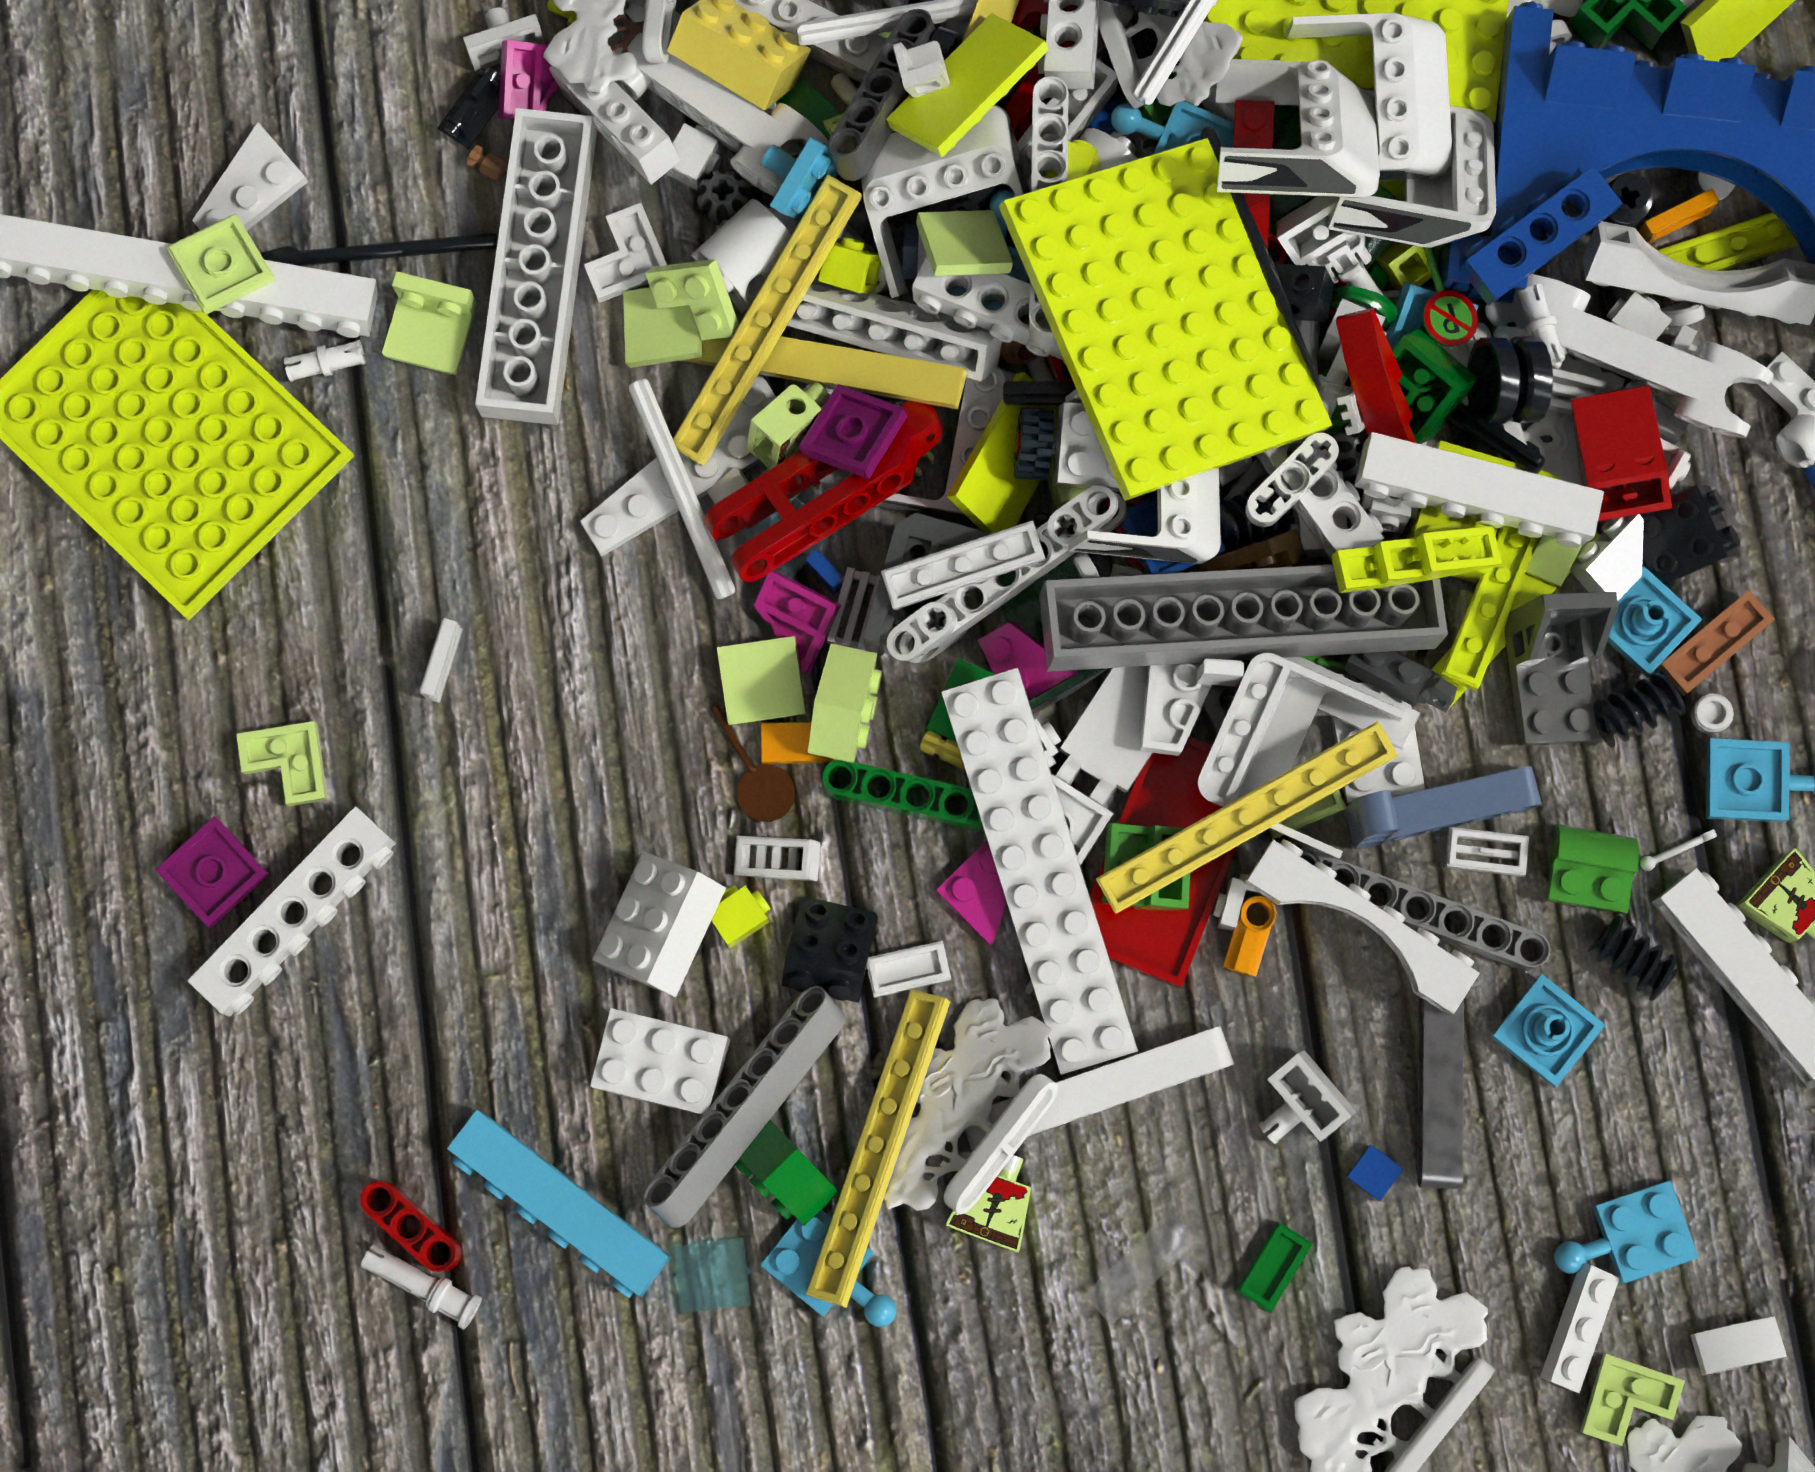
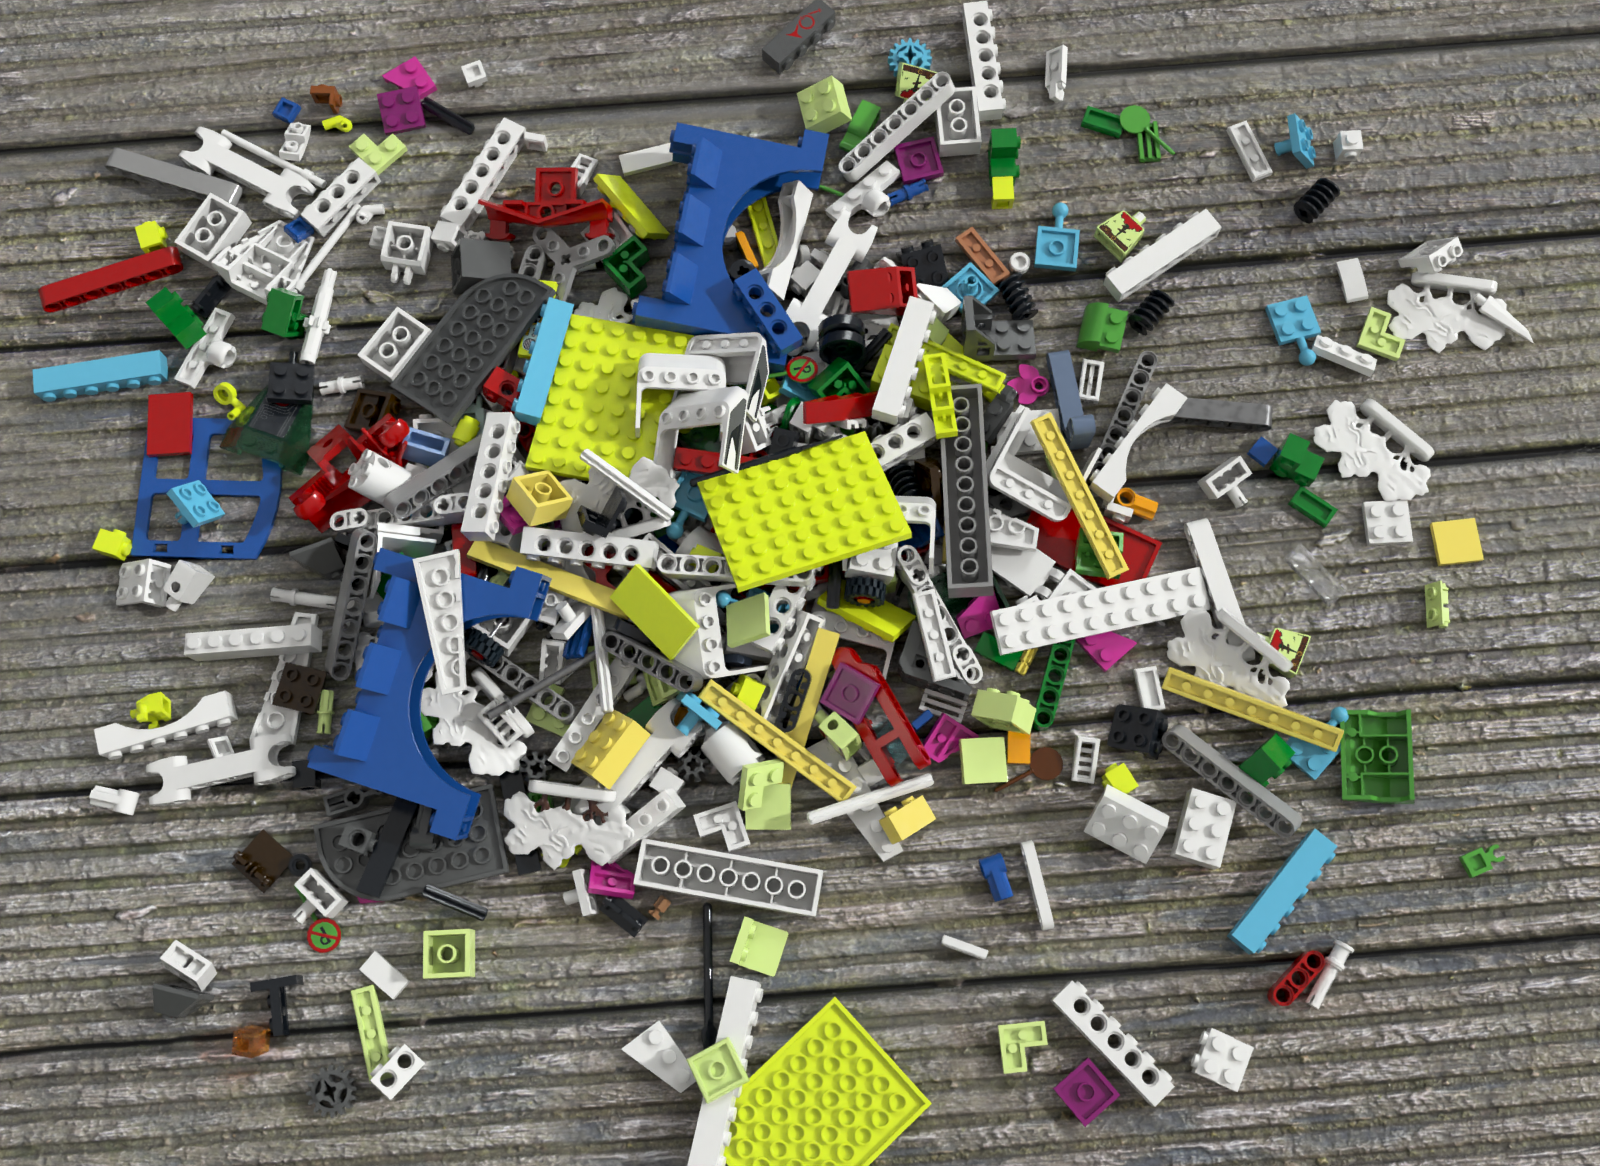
camera: 85 degrees left, 5 degrees down
white pin [284,340,366,382] -> none
clear light blue piece [673,1238,752,1313] -> none
white panel [893,41,951,98] -> none
white tile [1196,658,1244,686] -> none
white beam [1245,433,1339,527] -> none
medium azure plate [1490,974,1605,1088] -> none
white pin [1518,284,1566,365] -> none
white hinge [1640,829,1717,871] -> none
none -> black beam [776,668,812,732]
none -> light yellow brick [879,795,936,844]
none -> blue piece [978,853,1014,902]
none -> dark pink plate [1007,364,1050,405]
none -> white beam [1020,840,1054,931]
none -> white plate [1191,1028,1254,1092]
none -> green brick [1269,433,1325,487]
none -> bright green piece [1340,709,1415,804]
none -> white plate [1361,500,1413,546]

